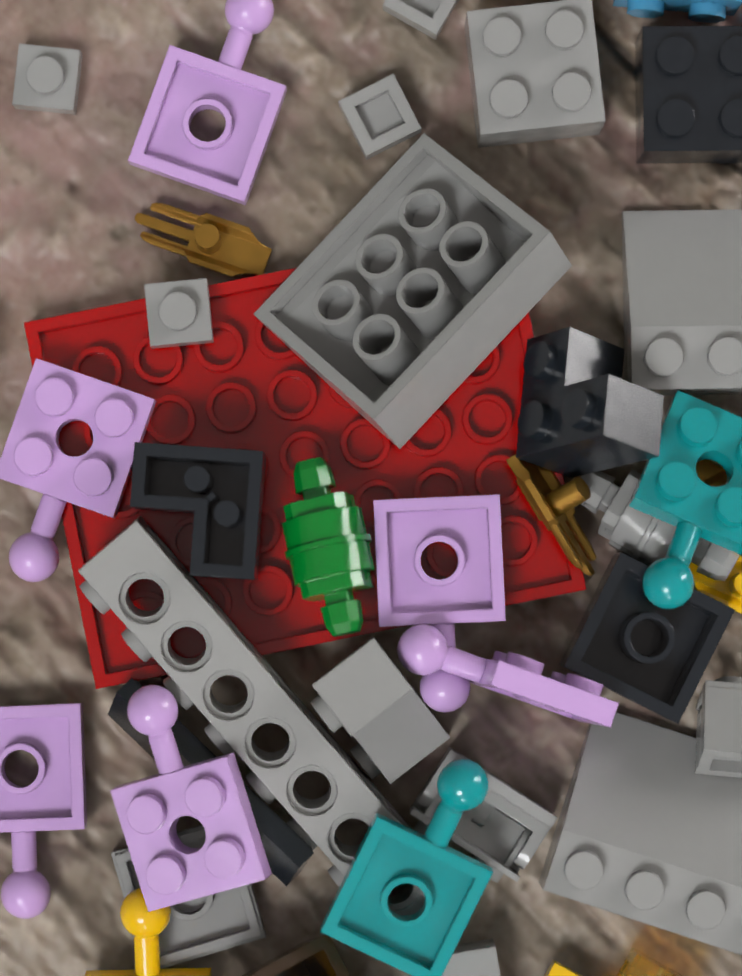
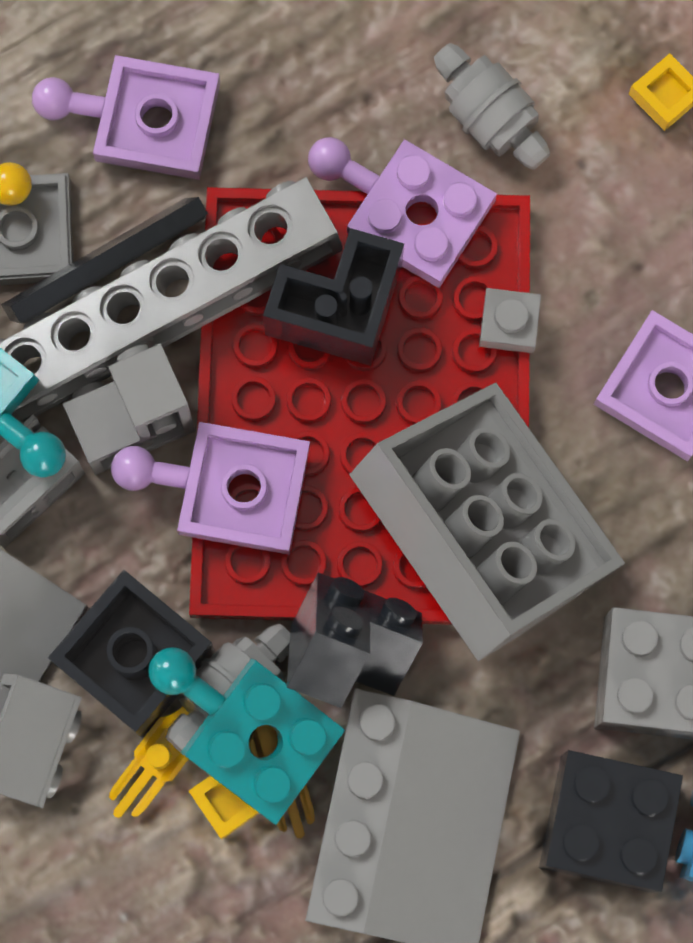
camera: 100 degrees right, 10 degrees down
lavender plate [110,685,272,912] -> none
pearl gold piece [135,203,272,278] -> none
green piece [282,457,375,637] -> none
light grey plate [338,73,421,160] -> none
lavender plate [397,624,619,728] -> none
pearl gold piece [506,454,597,576] -> none

